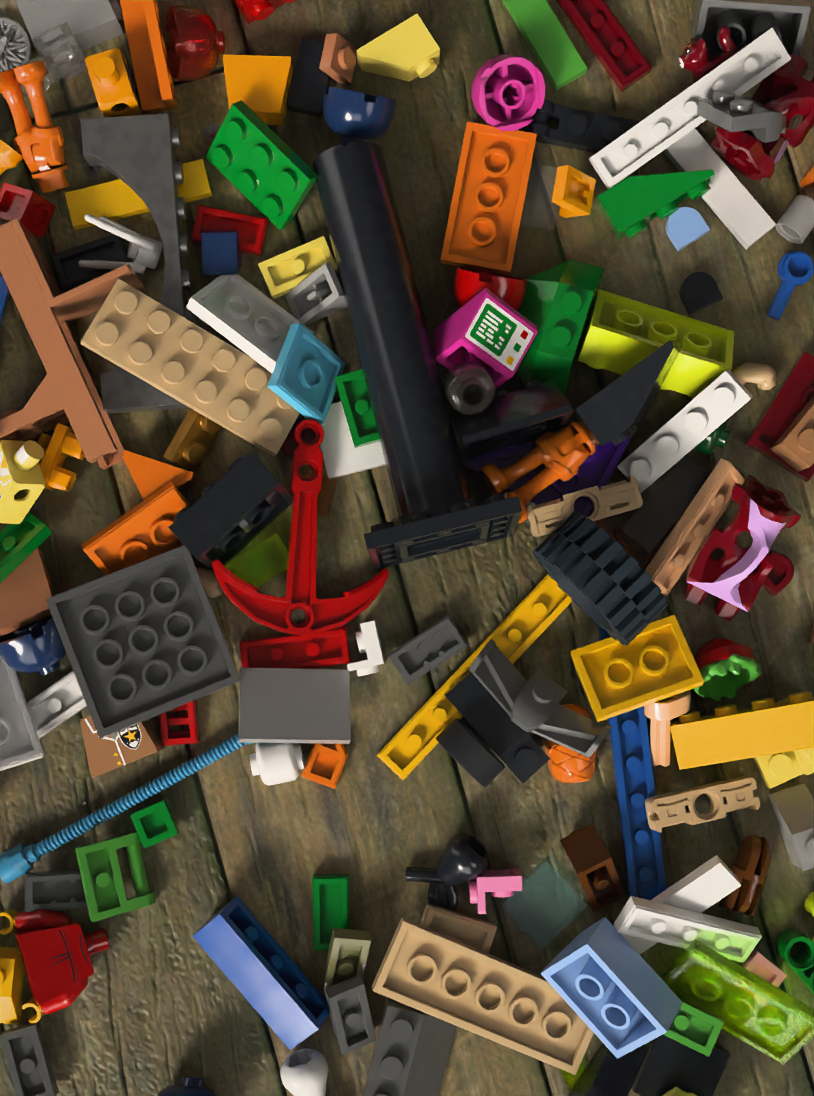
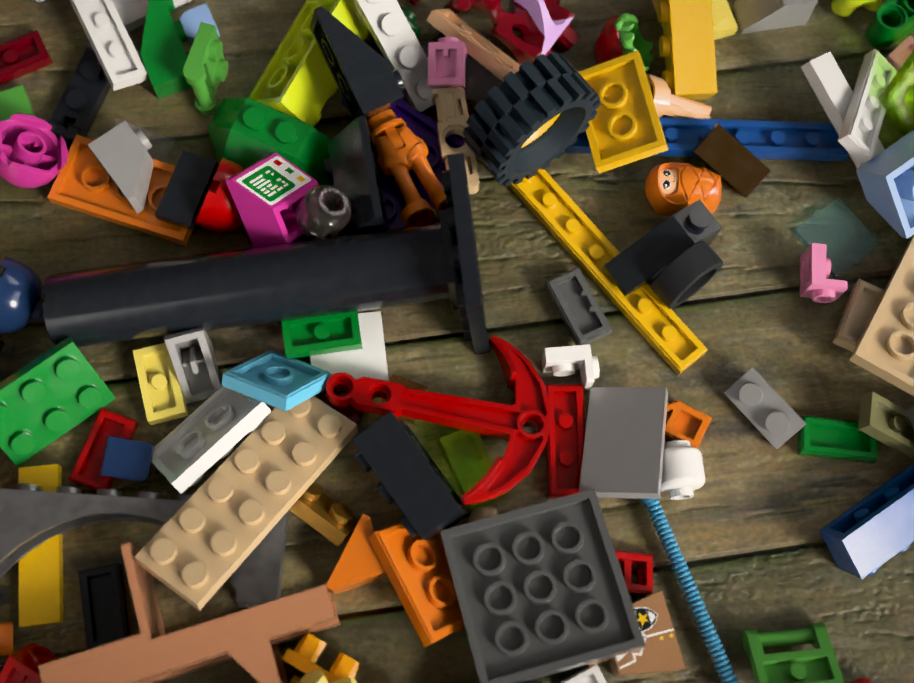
camera: 85 degrees left, 15 degrees down
white plant [78,214,162,274] -> none
green plate [130,799,180,849] -> none
black piece [405,833,489,911] -> none
dark grey plate [469,638,612,758] -> none
light orange bracket [552,165,596,218] -> none
reddish brown slope [560,824,626,912] -> none
tan piece [645,776,760,832] -> none
black tile [679,272,723,316] -> none
reddish brown arm [718,835,773,917] -> none
none -> light grey slope [88,121,154,214]
none -> black tile [155,151,219,230]
none -> bright green plate [183,22,229,116]
none -> bright pink bracket [428,37,468,88]
none -> dark brown tile [692,123,771,198]
none -> light grey plate [724,367,807,449]

